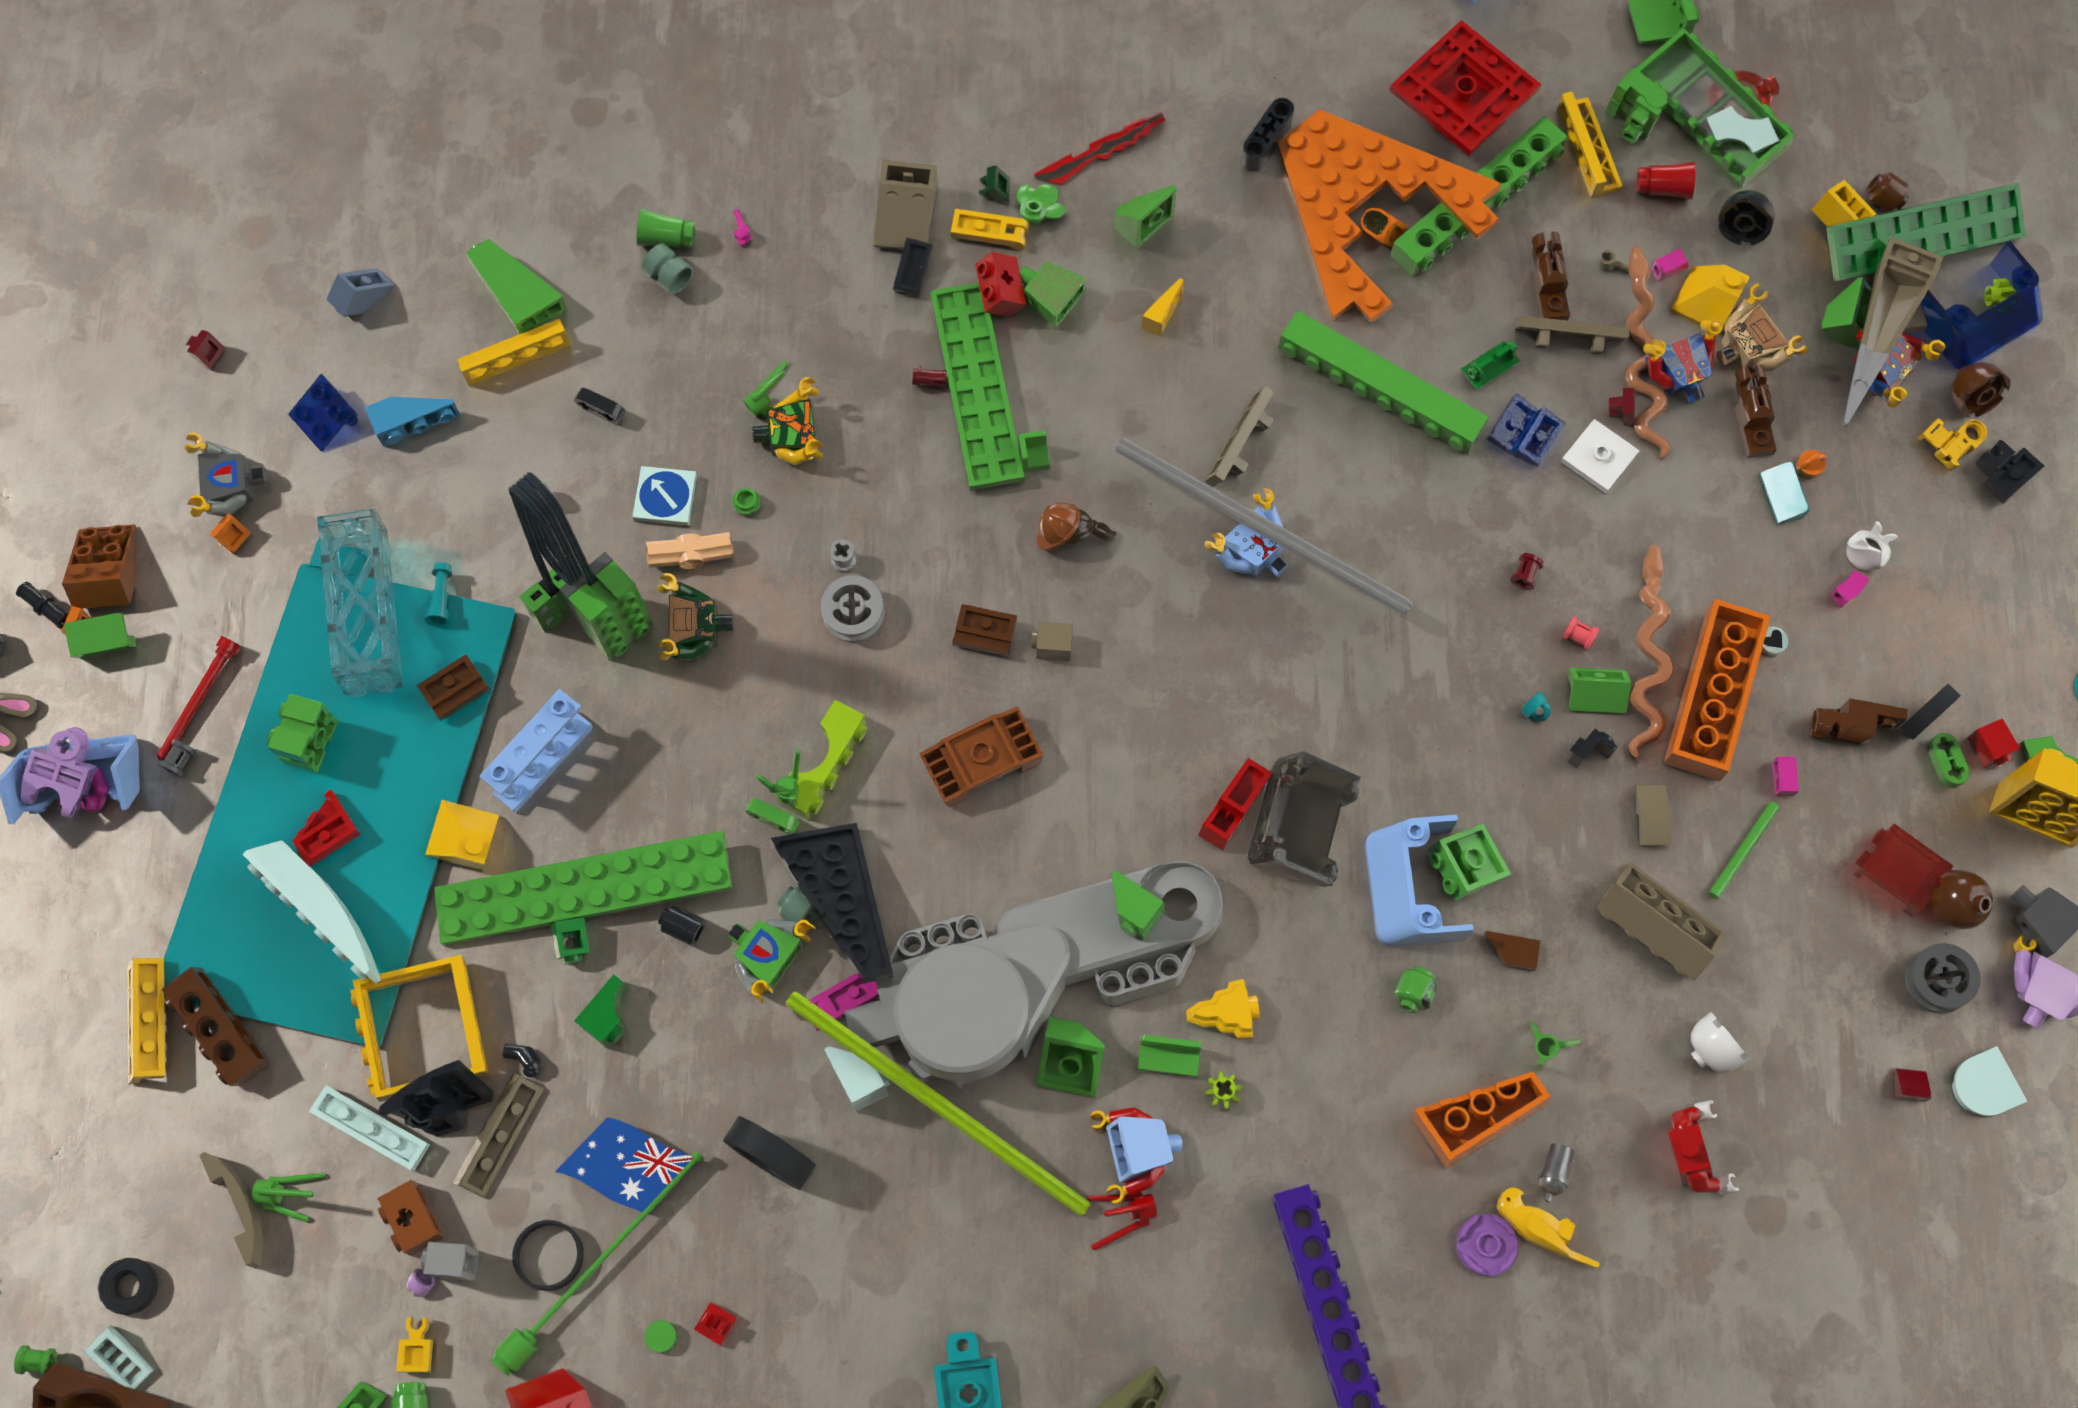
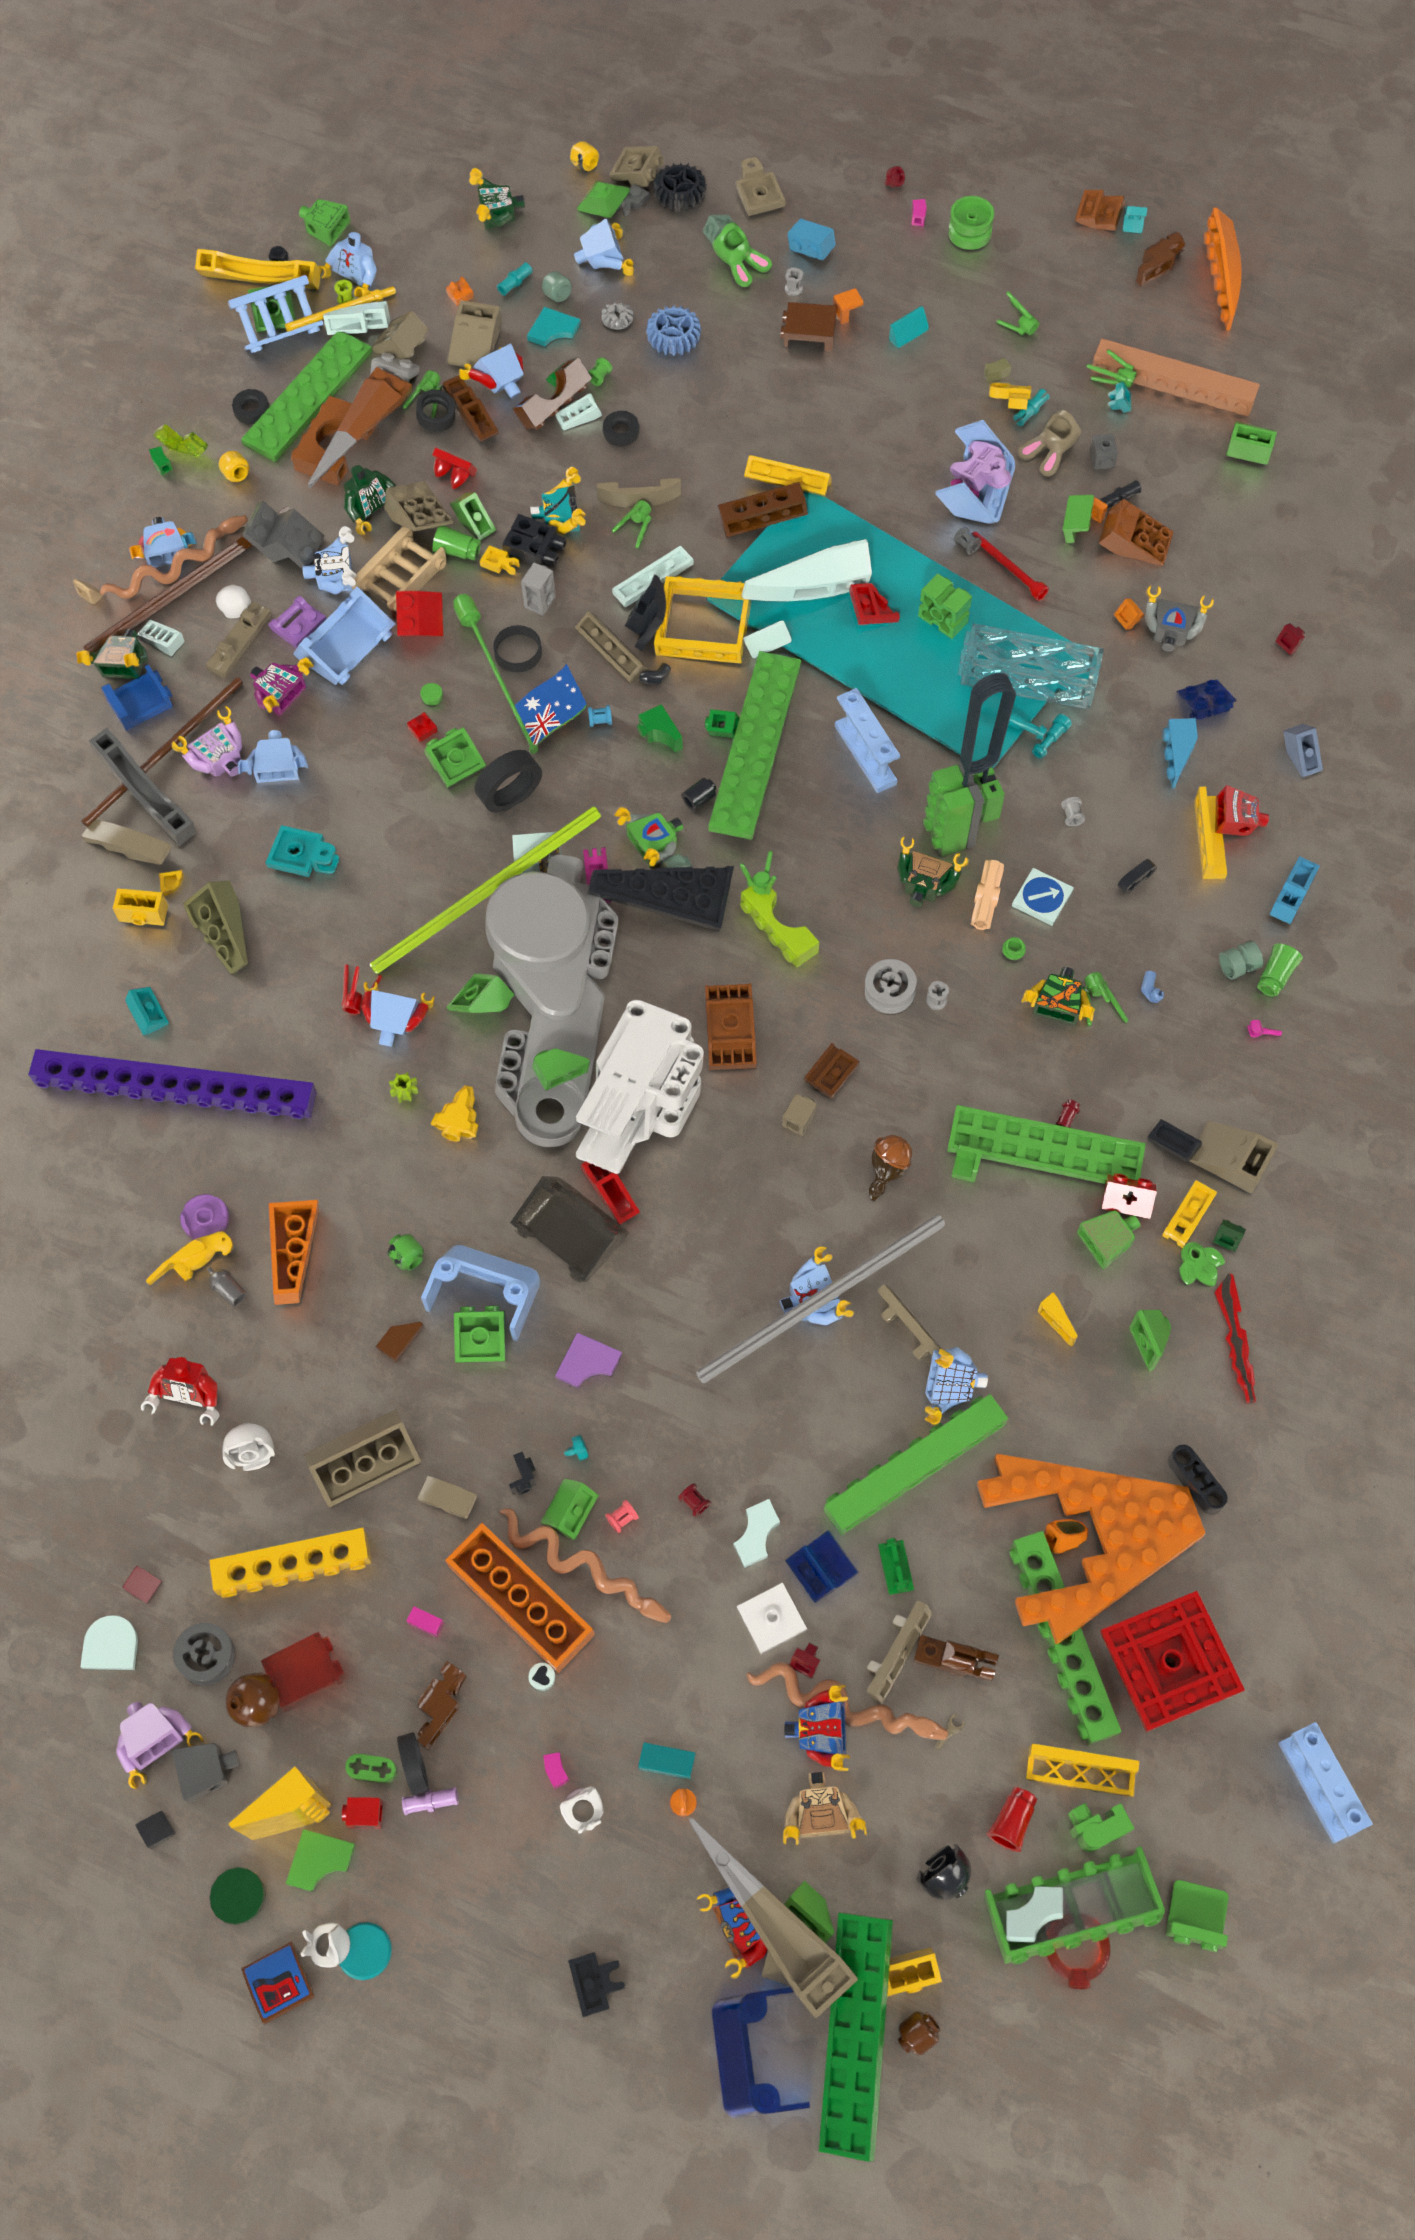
camera: 115 degrees right, 5 degrees down
dark orange brick [378,1180,444,1256] -> none
reddish brown plate [417,654,490,721] -> none
yellow slope [425,800,499,871] -> none
bright green slope [465,239,567,334] -> none
bright green beam [745,798,800,835] -> none
bright green panel [1137,1035,1202,1078] -> none
bright green plant [1530,1022,1581,1071] -> none
dark pink piece [1651,248,1689,282] -> none
yellow slope [1670,265,1750,326] -> none
bright green bar [1709,802,1780,899] -> none
reddish brown plate [1735,365,1777,458] -> none
yellow piece [1917,418,1987,470] -> none
reddish brown cylinder [1951,362,2011,418] -> none
lime gear [1984,278,2020,312] -> none
none -> yellow brick [209,1528,371,1598]
none -> lavender pin [402,1787,459,1815]
none -> bright green plate [424,727,486,788]
none -> black hips [502,513,567,567]
none -> torso [530,467,586,535]
none -> medium lavender tile [555,1333,622,1388]
none -> white piece [576,1000,704,1174]
none -> dark azure bush [588,705,612,727]
none -> light aqua tile [734,1499,780,1568]
none -> light aqua slope [743,621,792,658]
none -> light blue torso [925,1347,988,1425]
none -> teal piece [1032,714,1072,759]
none -> medium blue arm [1141,971,1164,1003]
none -> red torso [1215,785,1269,836]
none -> dark azure slope [1269,856,1320,924]

